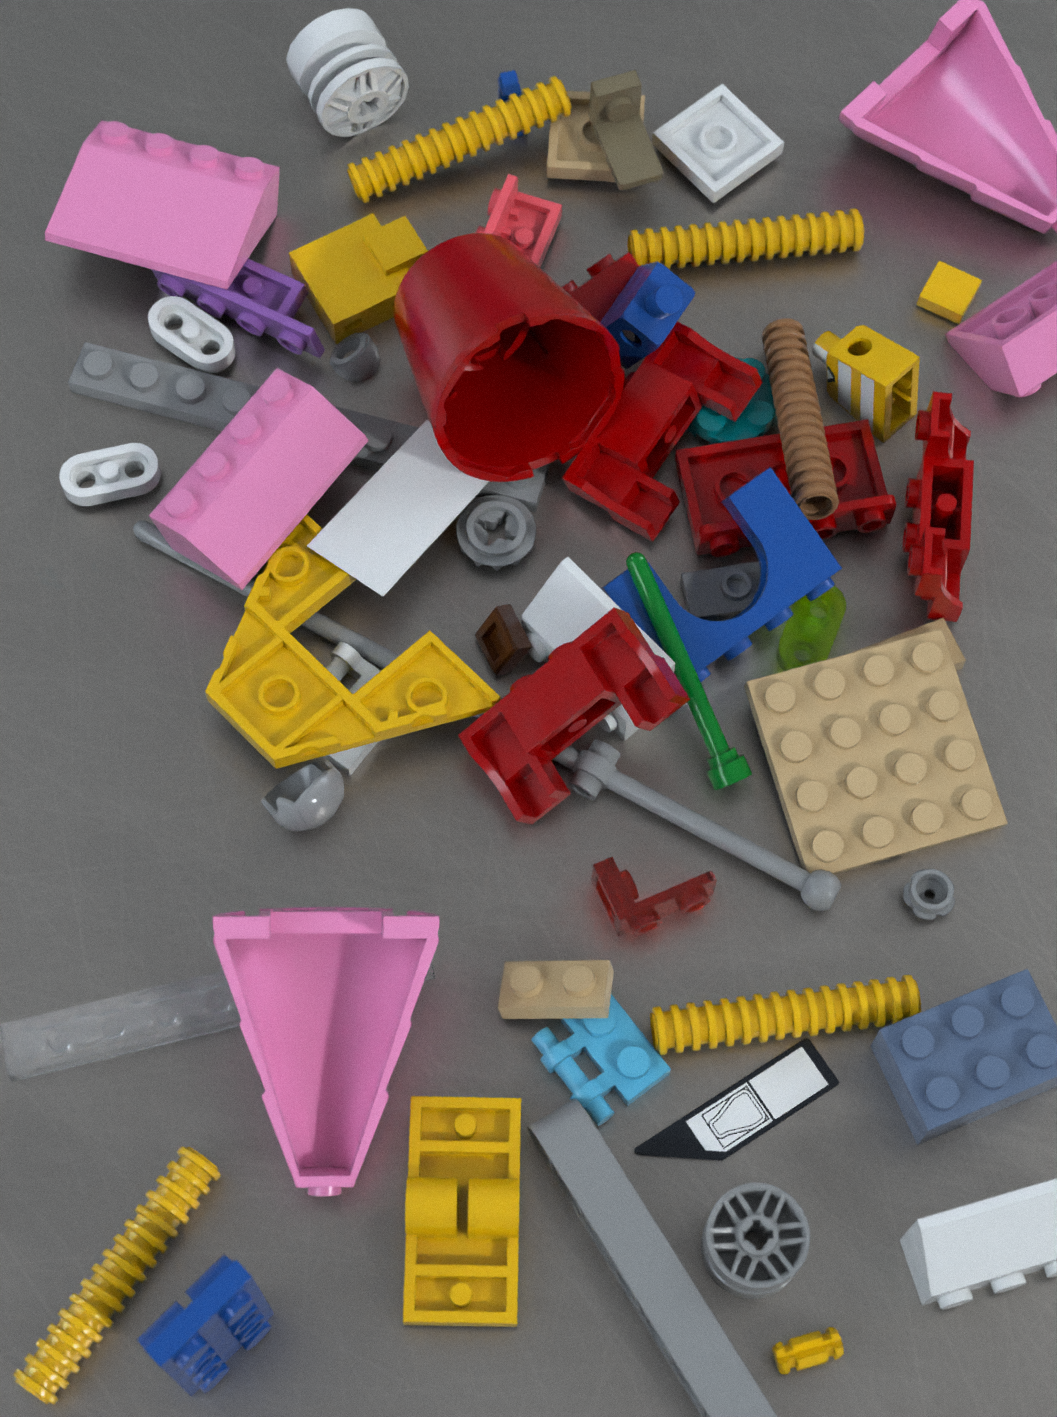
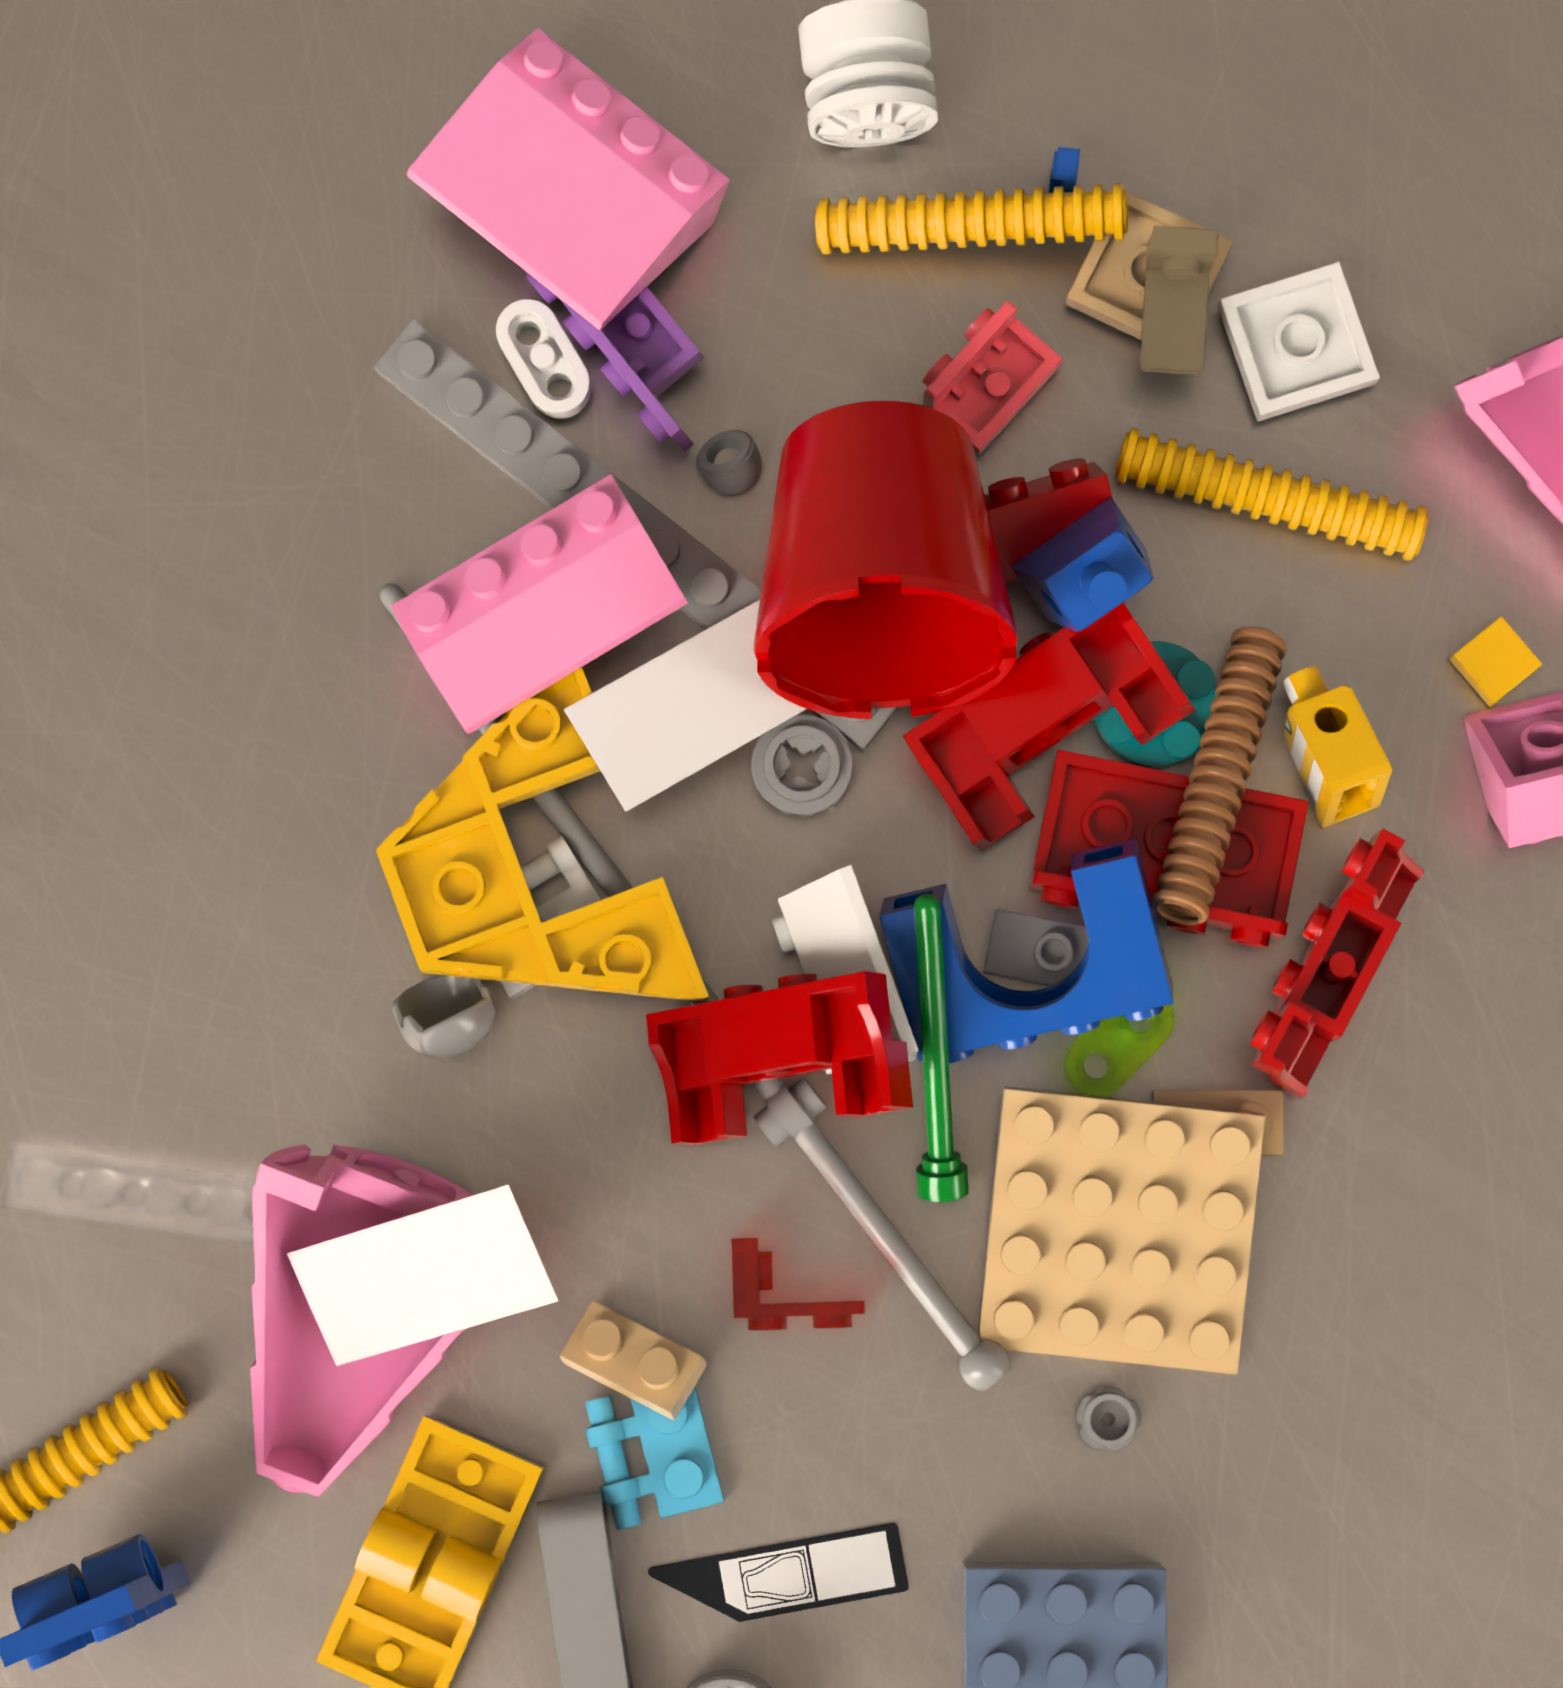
camera: 30 degrees right, 15 degrees up
white plate [59,443,161,506] -> none
yellow piece [289,213,428,345] -> none
reddish brown tile [475,604,532,676] -> none
yellow piece [650,974,921,1056] -> none
none -> white sticker [287,1184,558,1366]

